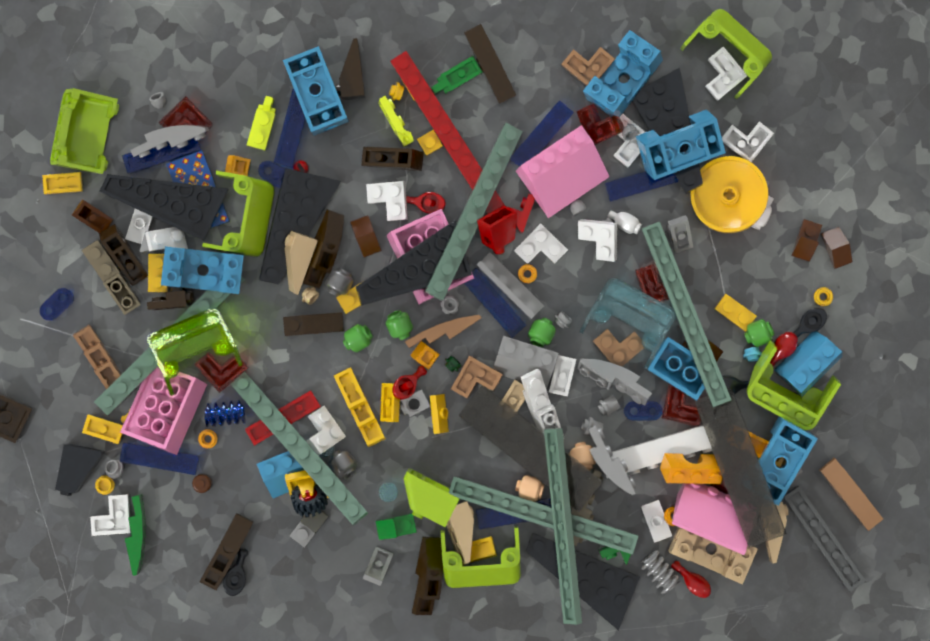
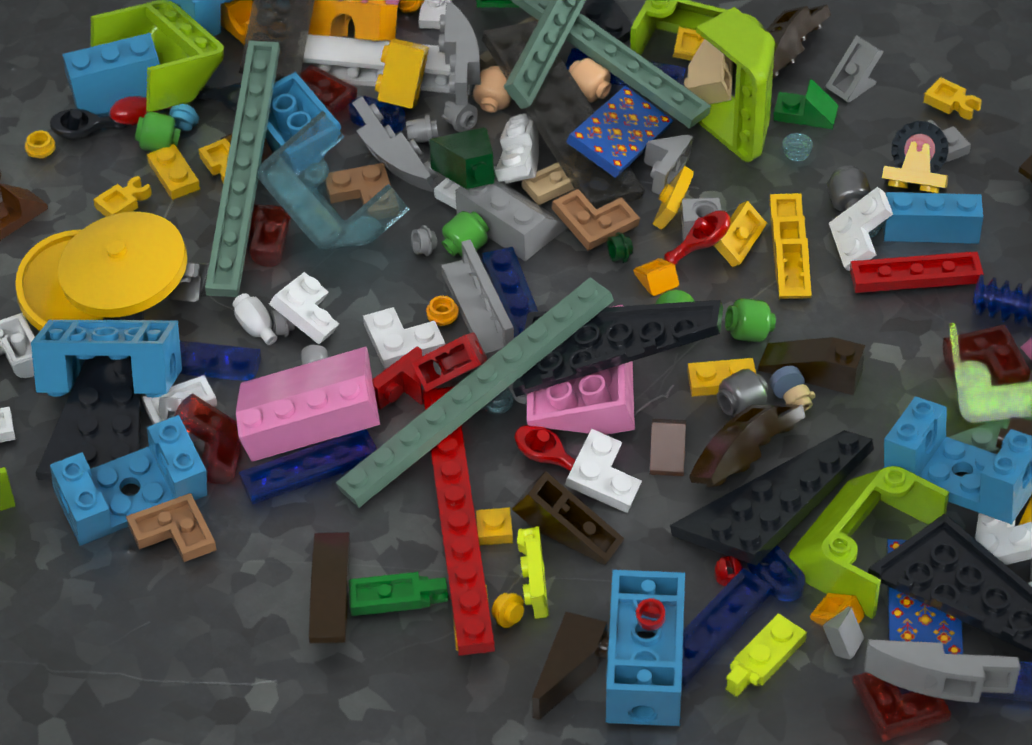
camera: 155 degrees left, 40 degrees down
sand green plate [231,372,368,526] -> none
tan slope [285,231,317,295] -> none
medium nougat slope [405,315,481,348] -> none
none -> yellow dish [58,212,187,318]
none -> yellow plate [93,176,152,217]
none -> yellow plate [198,138,230,183]
none -> yellow brick [375,39,430,109]
none -> dark green slope [429,127,494,189]
none -> blue tile [566,85,674,178]
none -> red hinge [636,598,666,631]
none -> light grey slope [644,134,693,195]
none -> sand blue tile [769,366,805,399]
none -> light grey slope [822,607,864,659]
none -> yellow plate [923,77,982,120]

